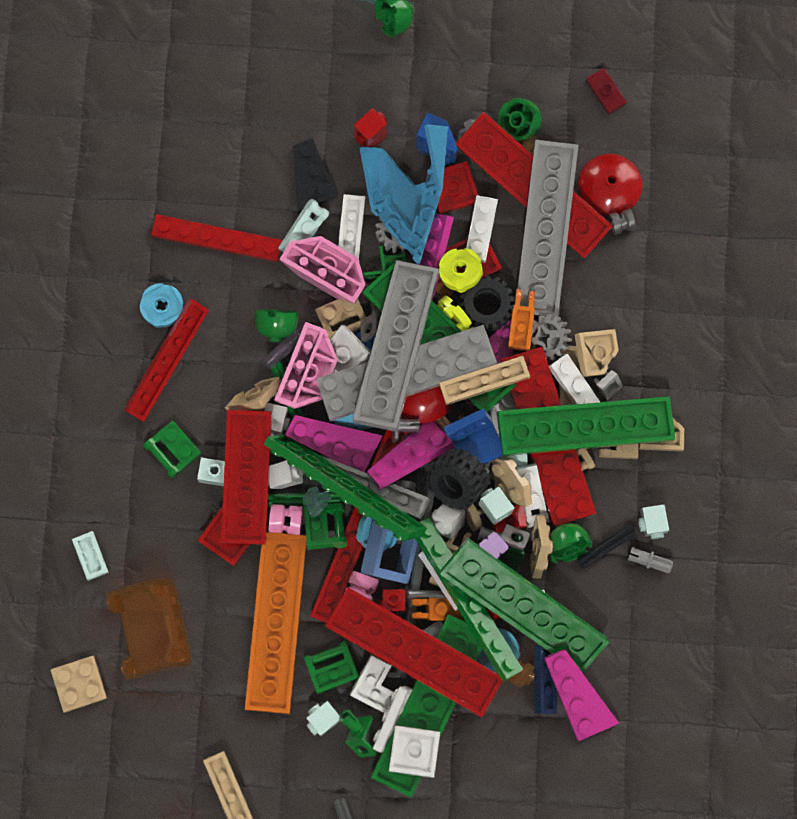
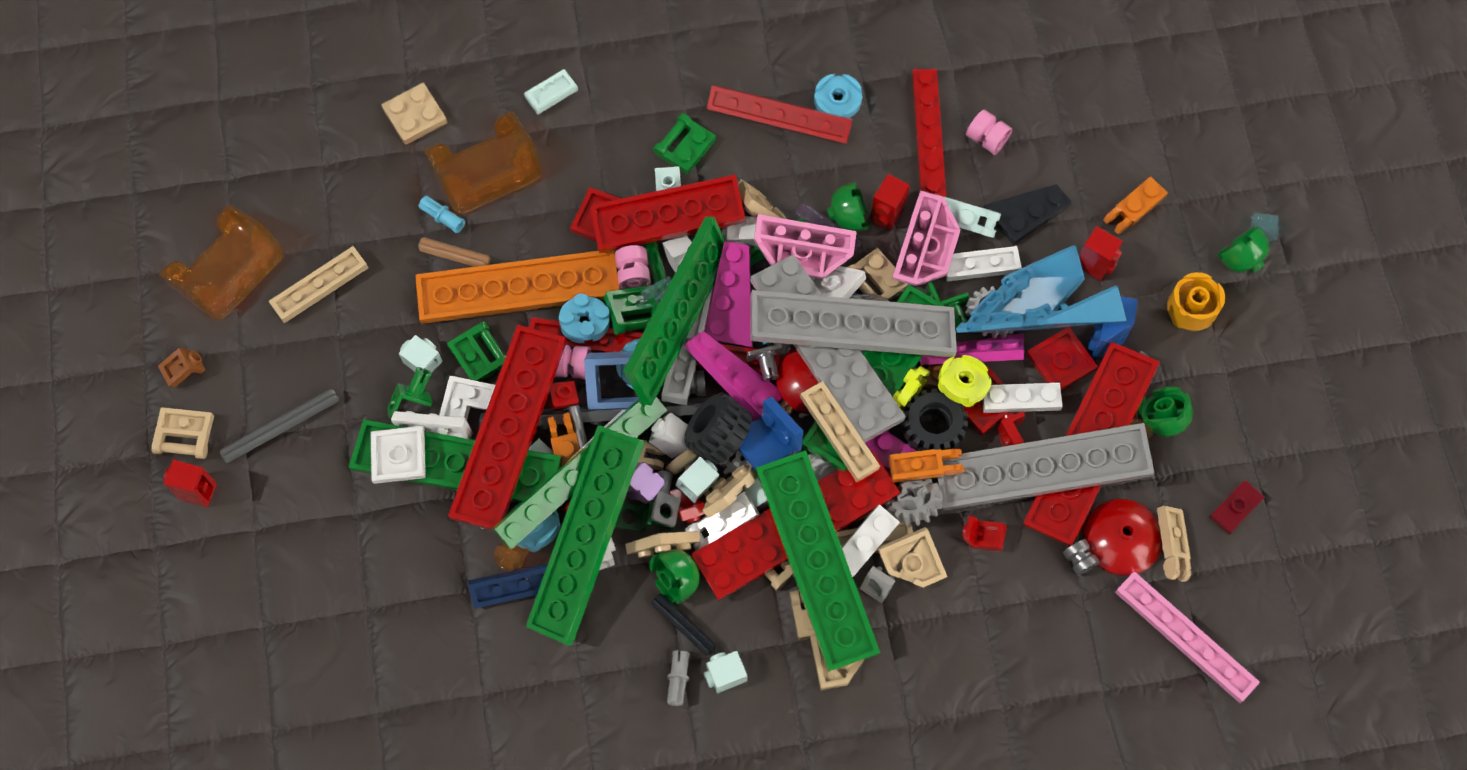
camera: 80 degrees right, 10 degrees down
dark pink wing [544,649,619,741] -> none
none -> medium nougat axle [418,237,490,267]
none -> medium azure axle [419,196,465,233]
none -> medium azure plate [559,294,609,343]
none -> red brick [870,174,910,230]
none -> red bracket [963,516,1007,551]
none -> bright pink wheel [966,109,1013,155]
none -> red bracket [997,411,1026,447]
none -> orange hinge [1103,176,1168,234]
none -> bright pink plate [1115,572,1260,703]
none -> tan hinge [1157,506,1192,582]
none -> light orange brick [1167,272,1225,331]

